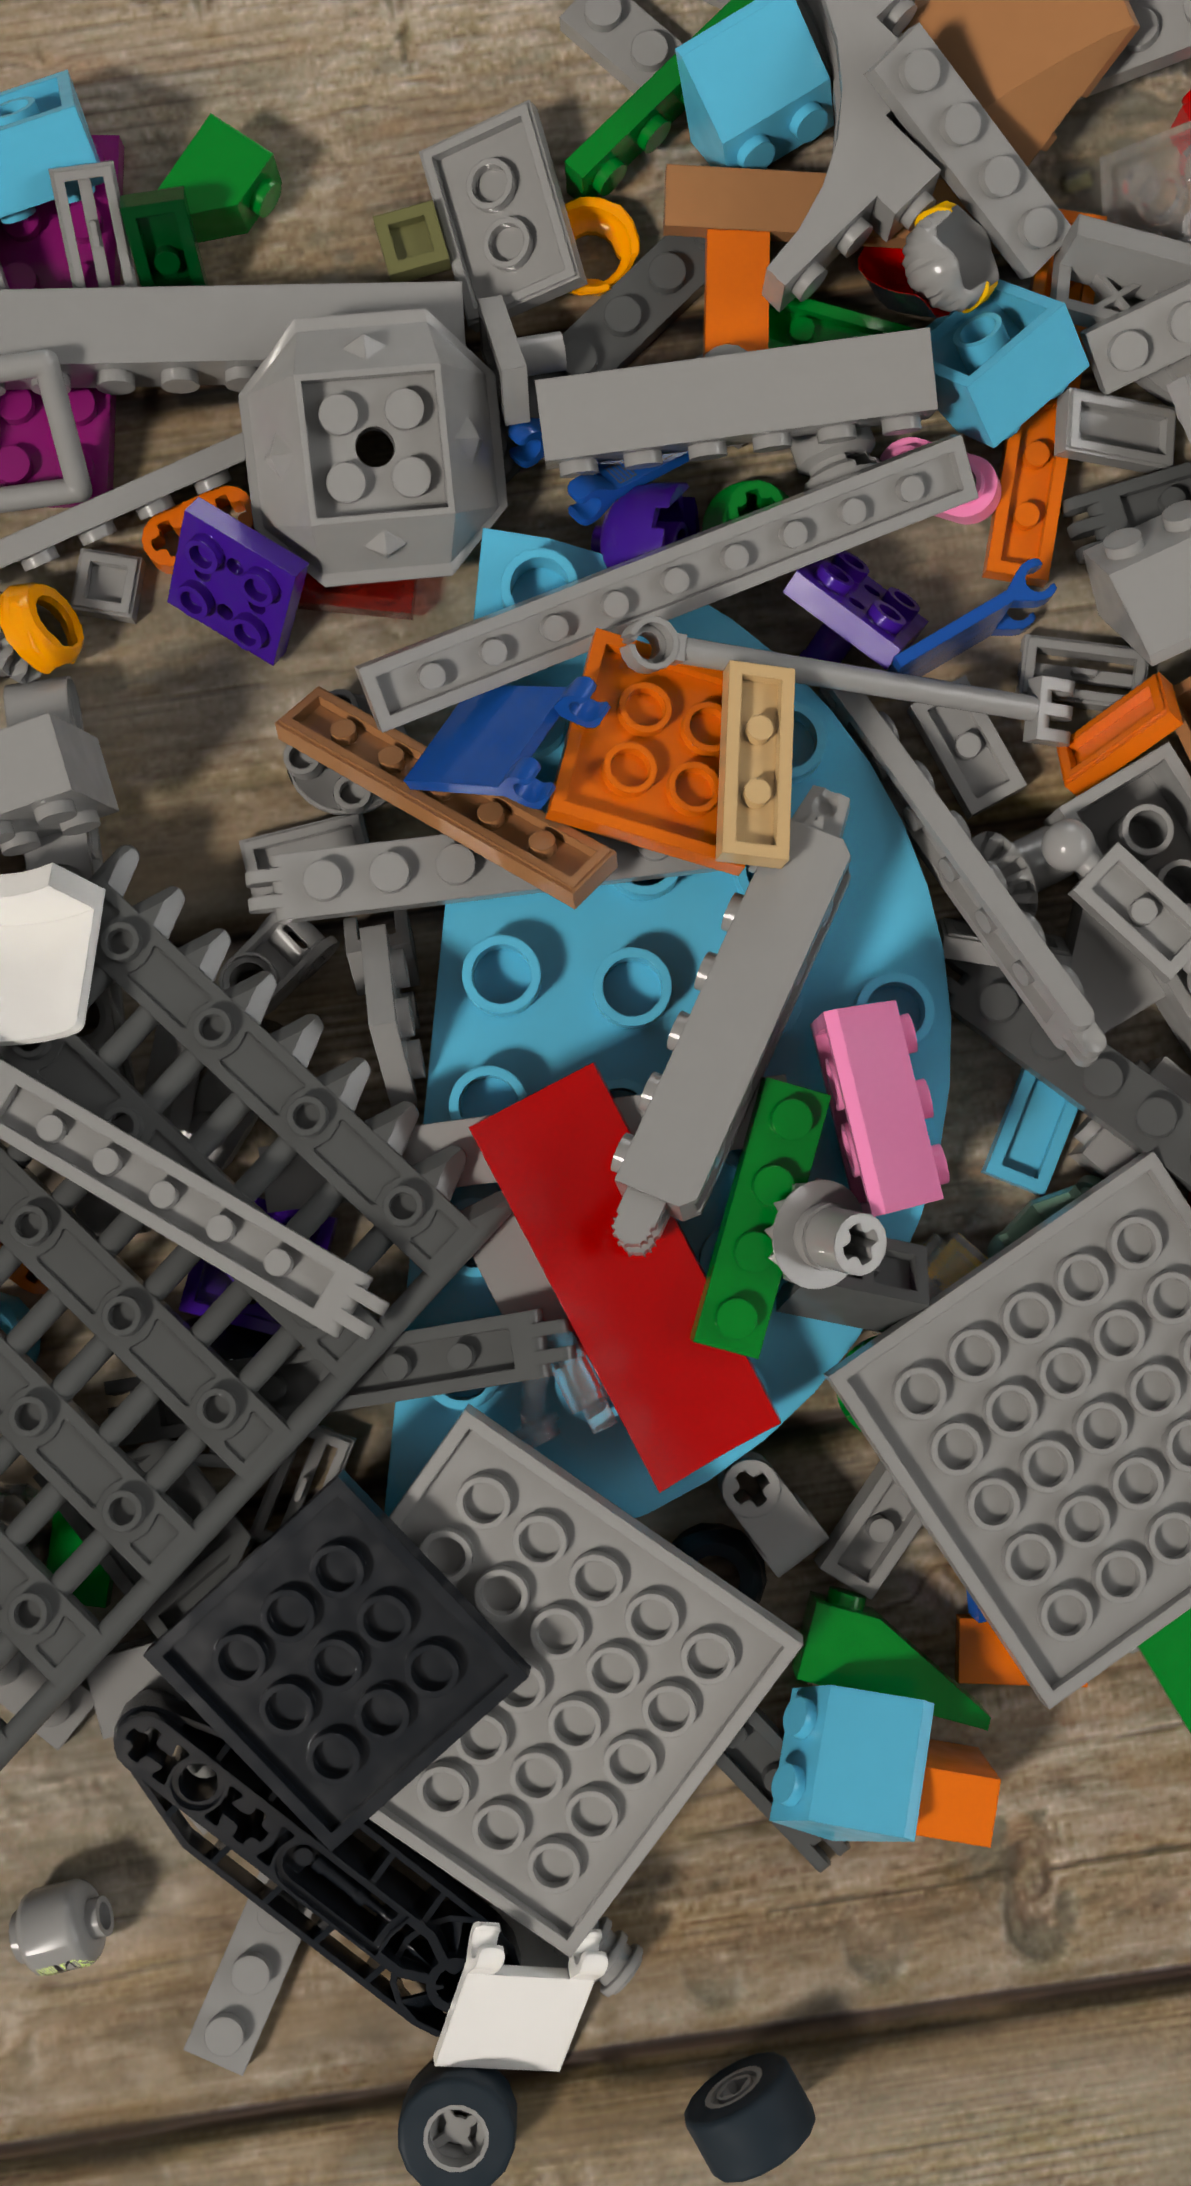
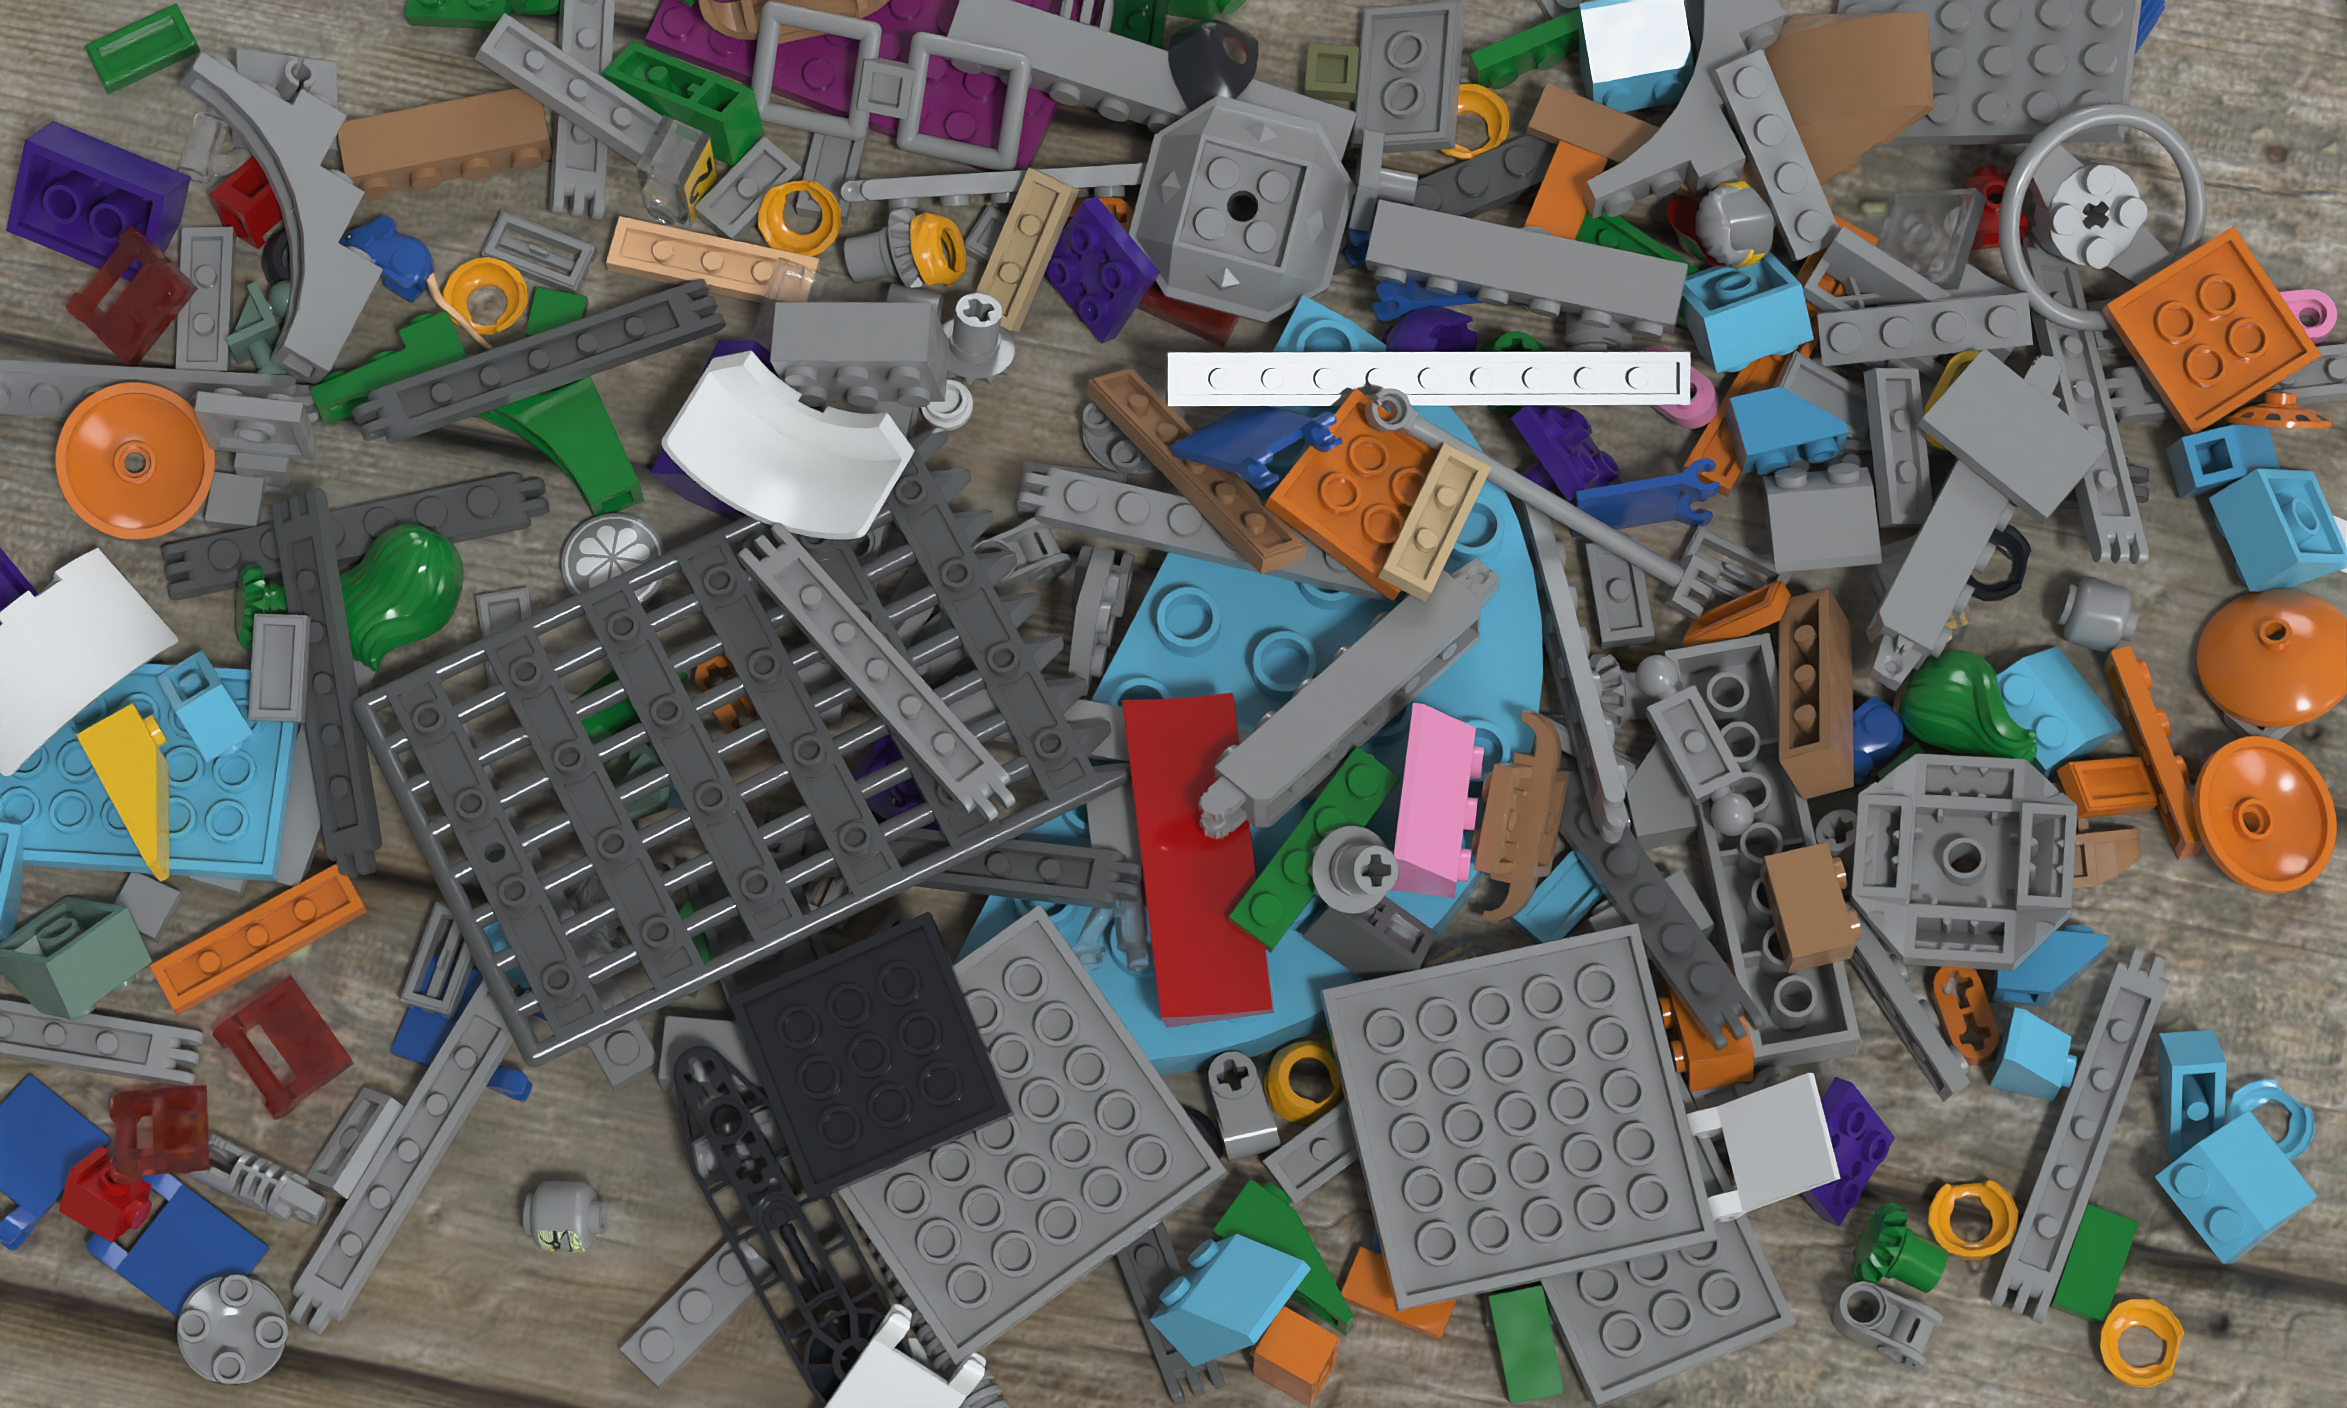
camera: 20 degrees right, 15 degrees down
none -> white plate [921,379,973,431]
none -> light grey gear [942,293,1015,386]
none -> tan plate [975,167,1080,332]
none -> black piece [1168,19,1258,112]
none -> light orange piece [1263,1040,1344,1125]
none -> medium nougat plate [1472,710,1570,921]
none -> dark azure slope [1726,386,1849,475]

